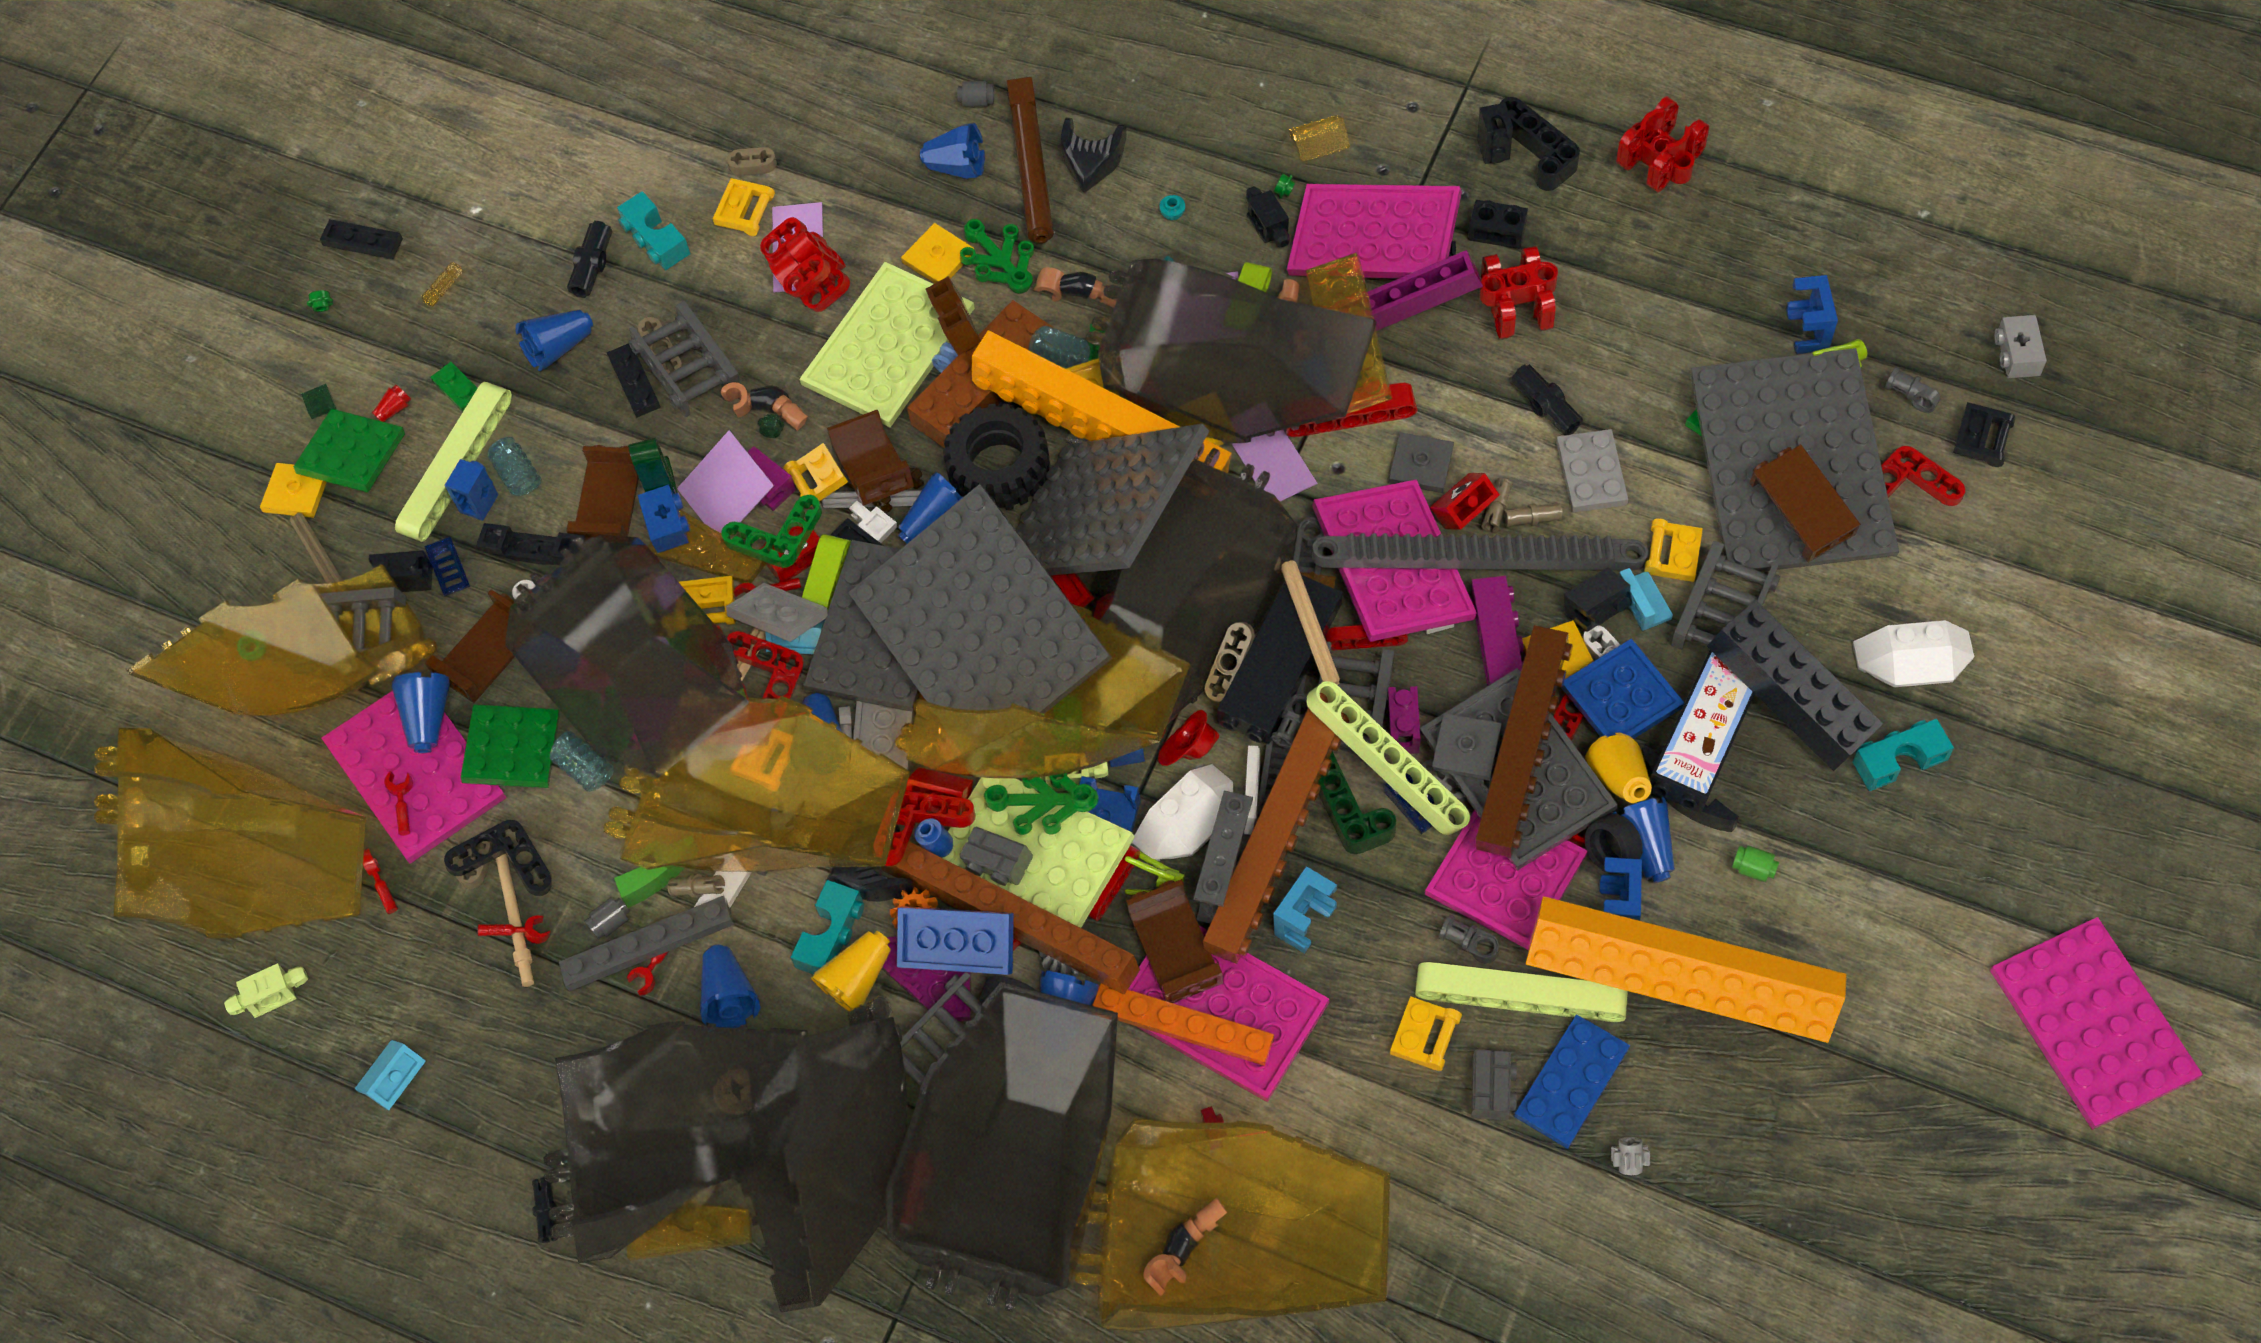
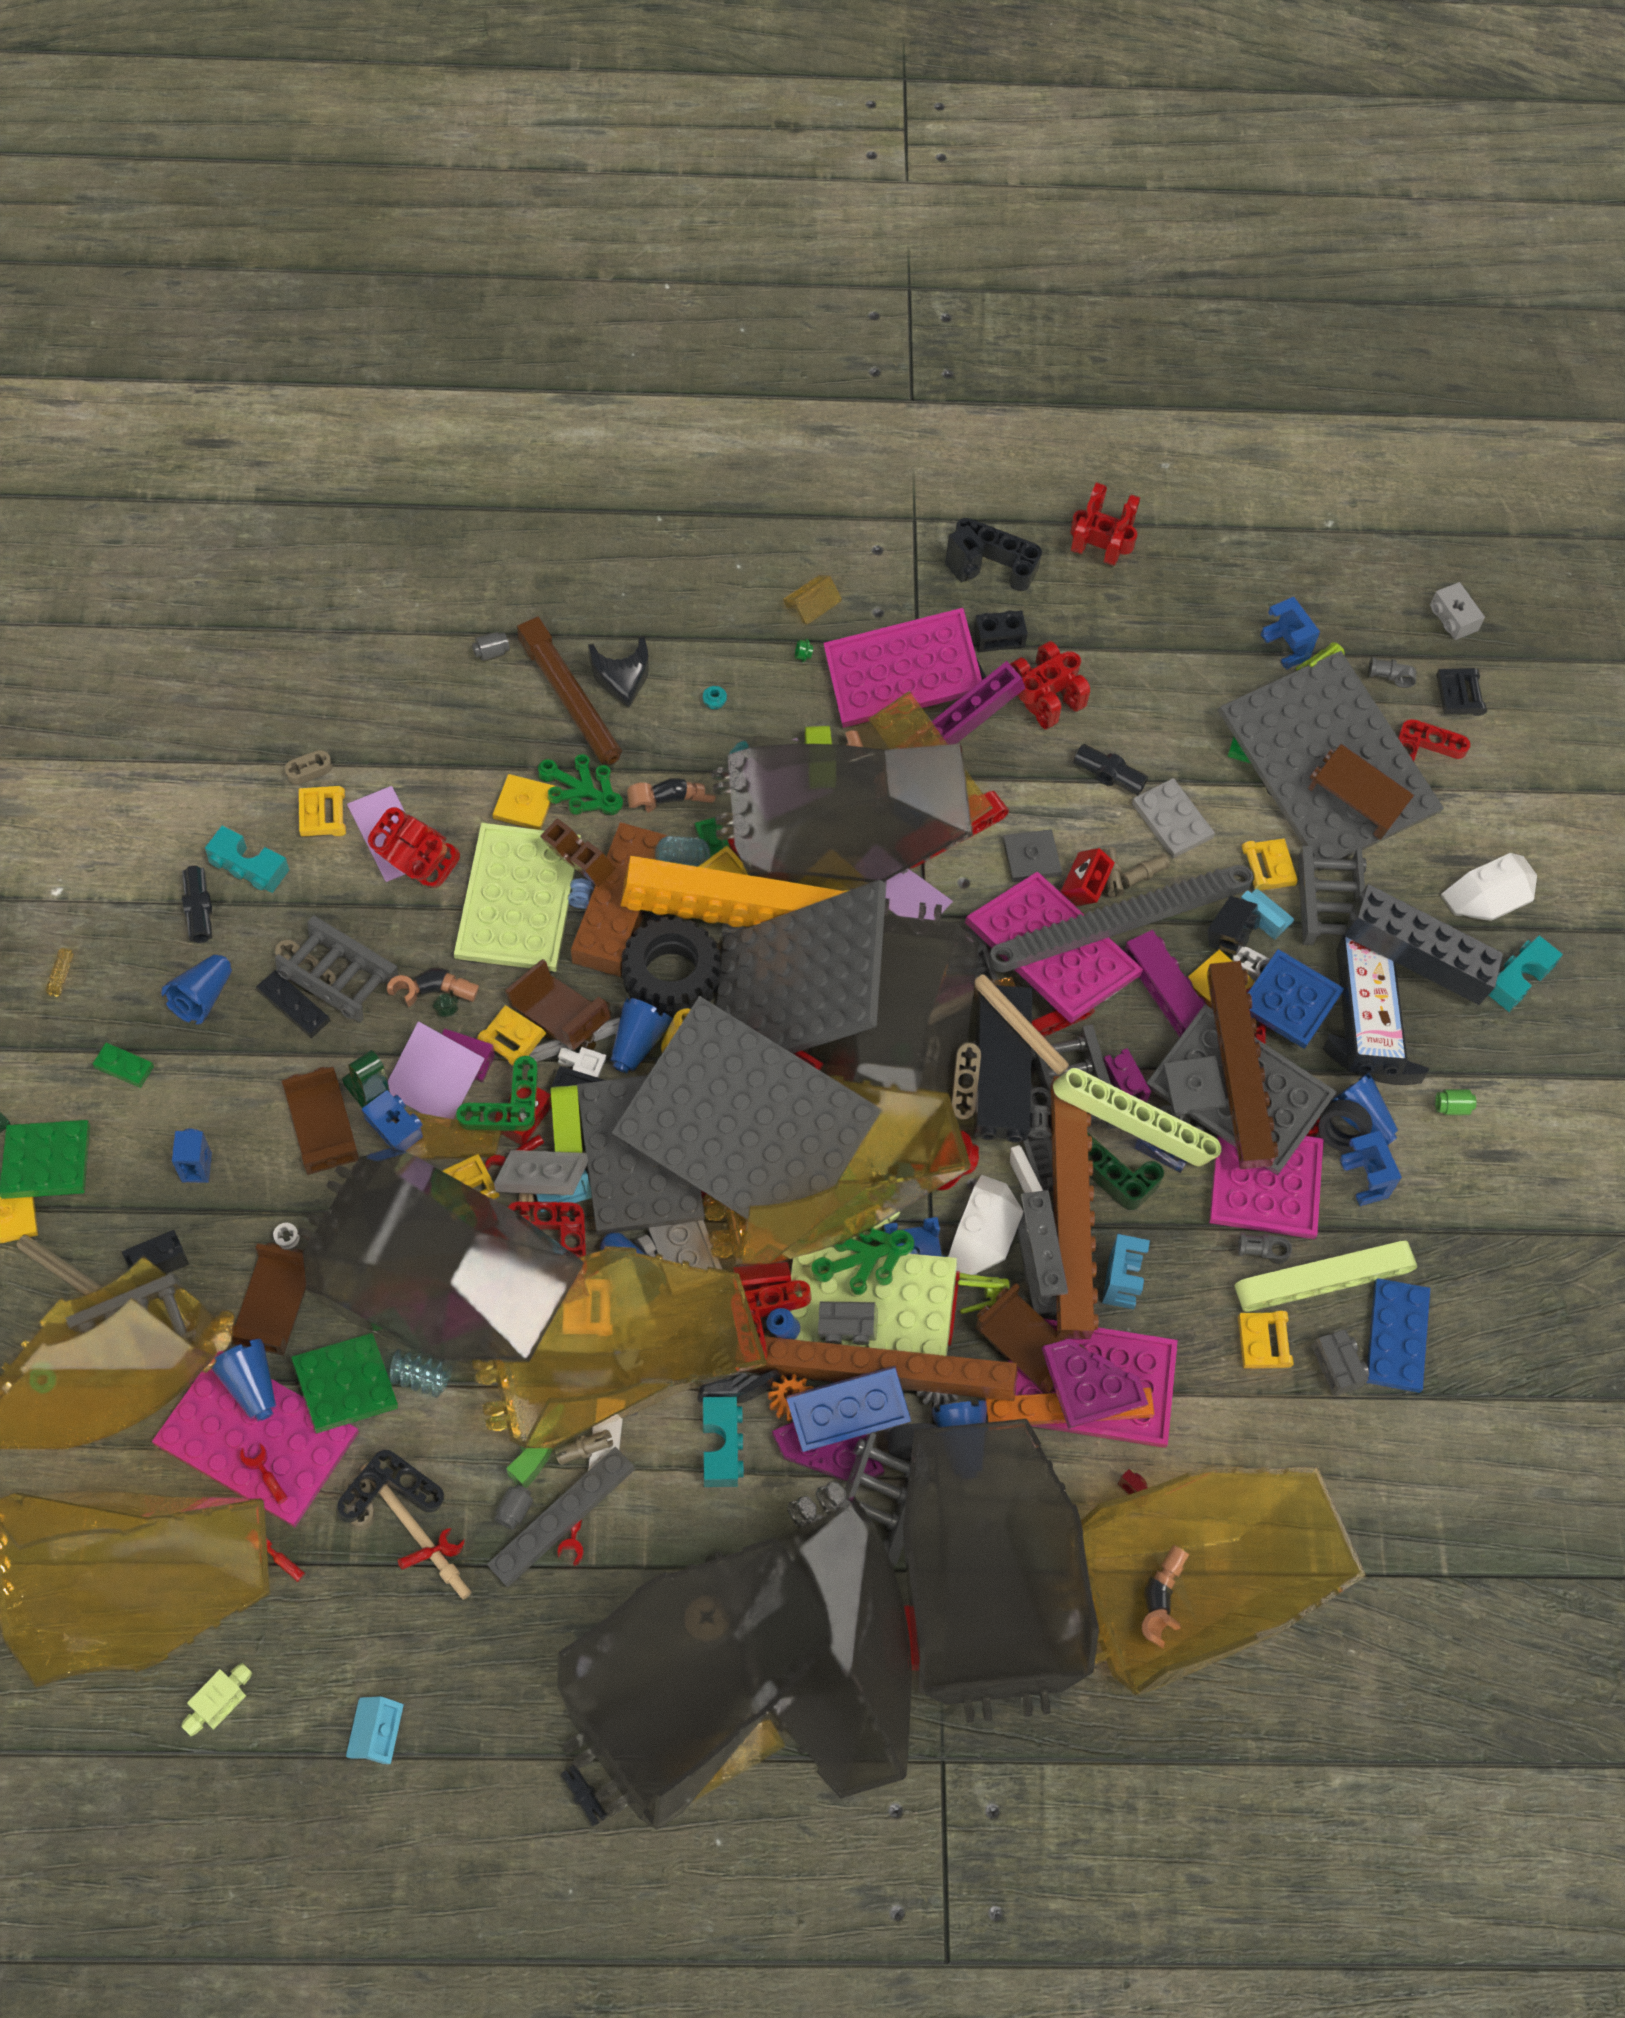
camera: 35 degrees left, 0 degrees up
red cone [371,384,411,422] -> none
yellowish green beam [395,382,512,542] -> none
clear blue slope [424,537,470,597] -> none
black slope [476,523,586,565] -> none
clear light blue piece [487,437,542,496] -> none
blue cone [700,945,761,1030] -> none
yellow cone [811,930,891,1015] -> none
blue cone [920,123,985,179] -> none
black piece [1246,186,1290,248] -> none
light orange brick [1526,896,1846,1043] -> none
yellow cone [1585,733,1652,804] -> none
light grey gear [1611,1137,1650,1175] -> none
none -> magenta plate [1041,1339,1148,1429]

